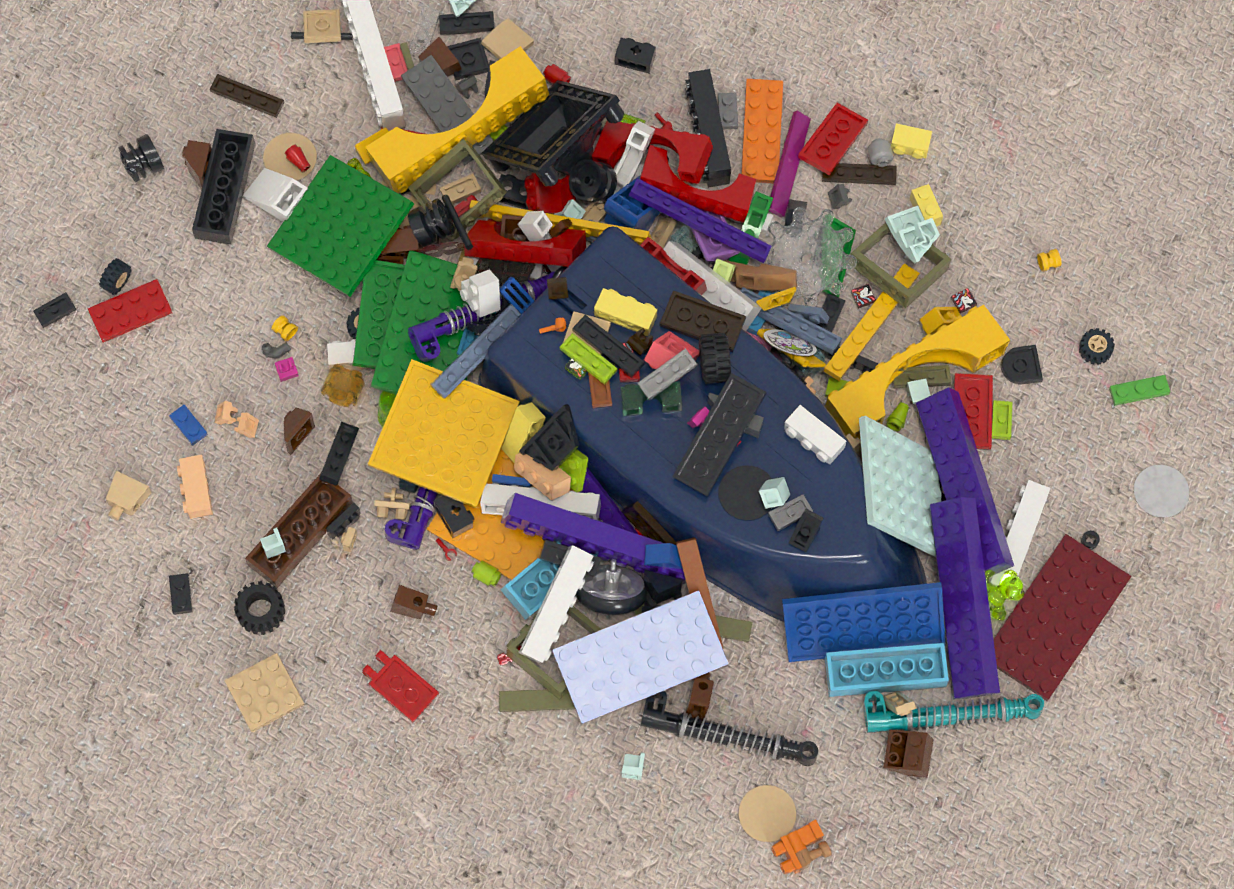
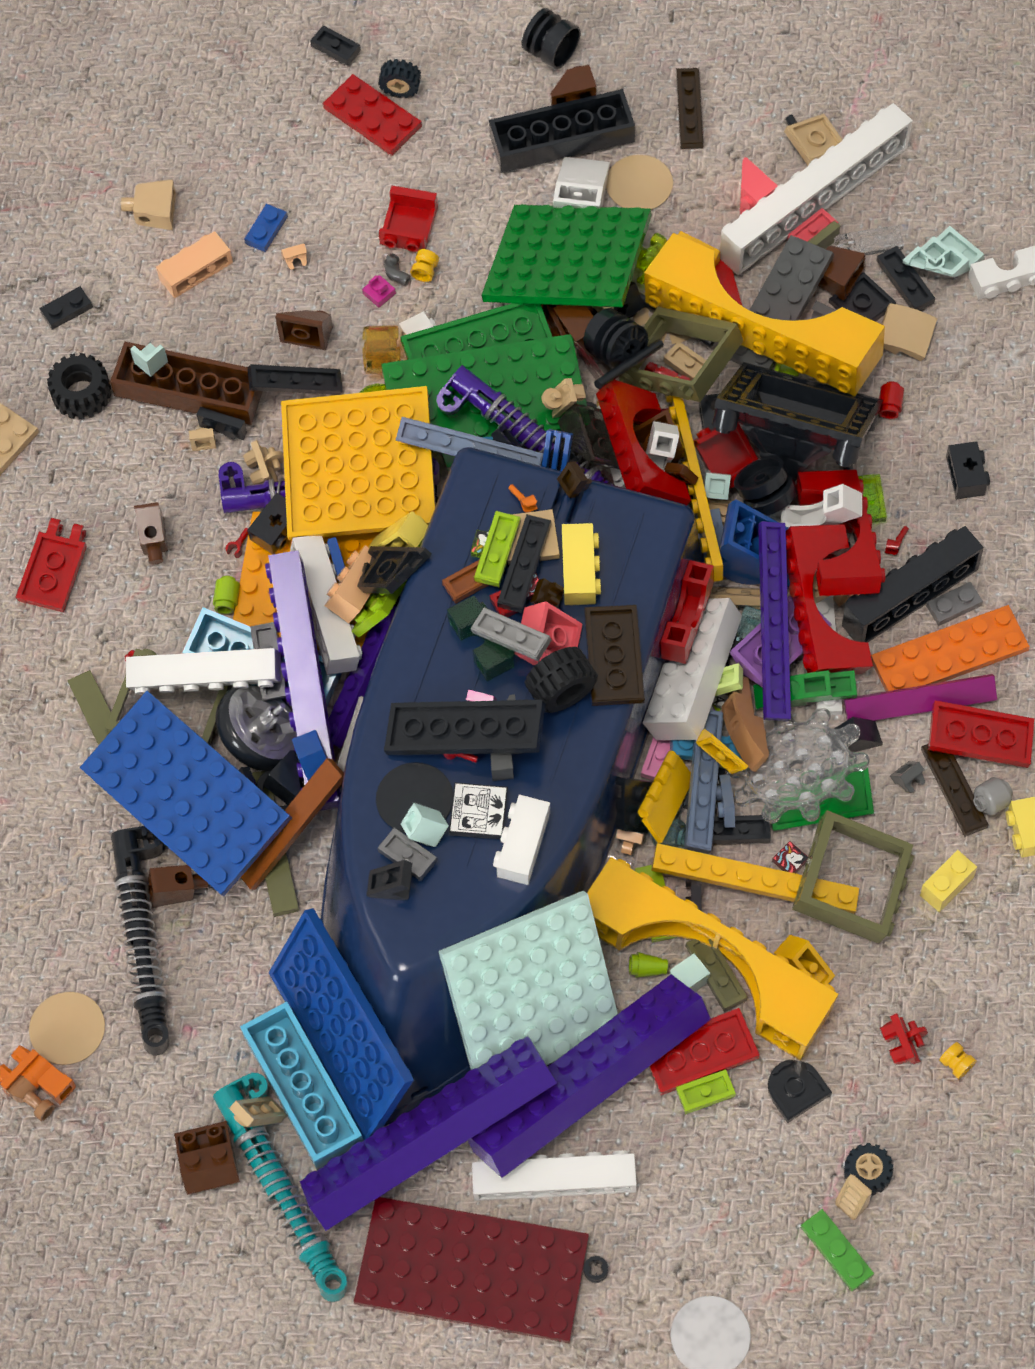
camera: 70 degrees right, 5 degrees down
light nougat tile [234,413,259,438] -> none
red cone [284,144,311,173] -> none
white brick [460,269,500,317] -> none
light aqua panel [622,753,645,780] -> none
sticker [764,329,817,356] -> none
light aqua slope [885,206,940,263] -> none
tile [951,288,977,314] -> none
clear neon green animal [985,570,1025,621] -> none
none -> red panel [379,185,438,252]
none -> tile [449,782,508,840]
none -> coral slope [740,157,778,215]
none -> tan slope [835,1174,872,1220]
none -> red hips [880,1013,928,1065]

